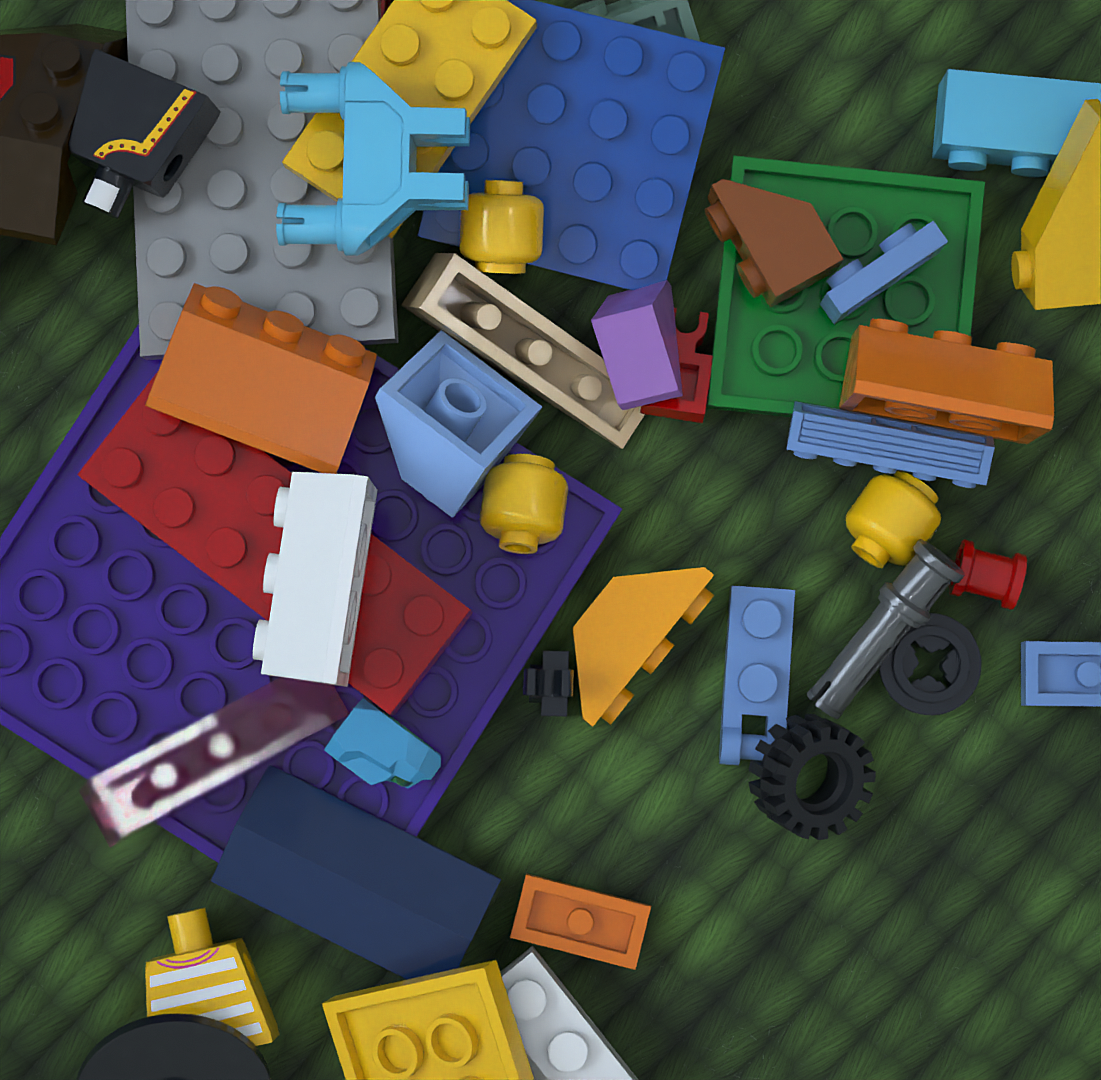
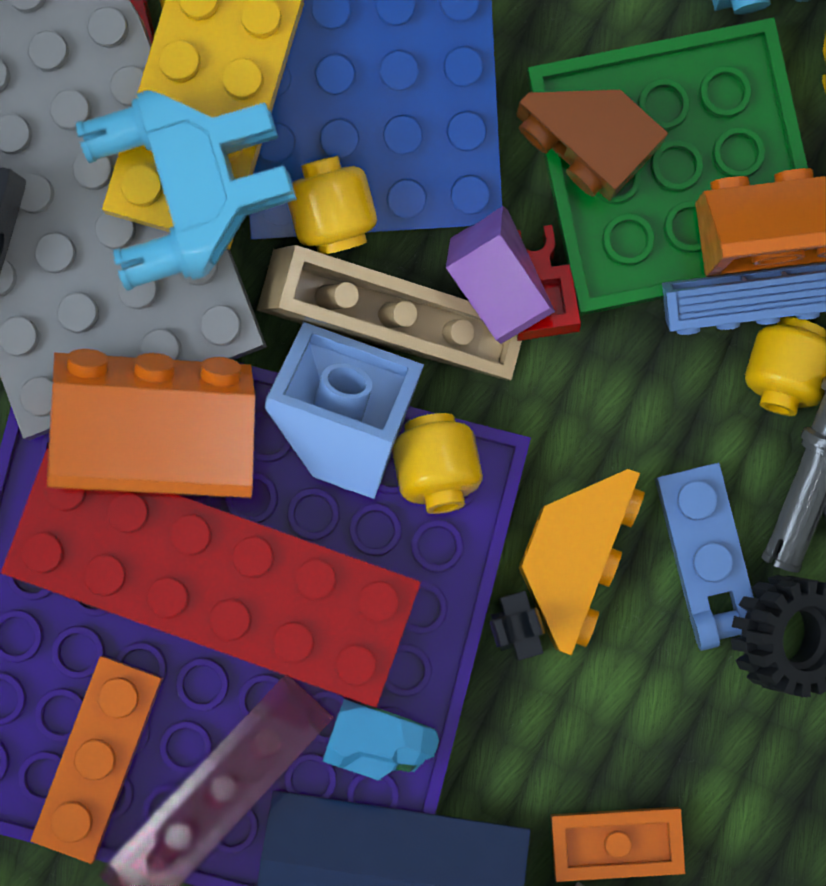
camera: 20 degrees left, 0 degrees up
white slope [253,472,378,687] -> none
medium blue plate [820,221,948,325] -> none
none -> orange plate [30,655,163,864]

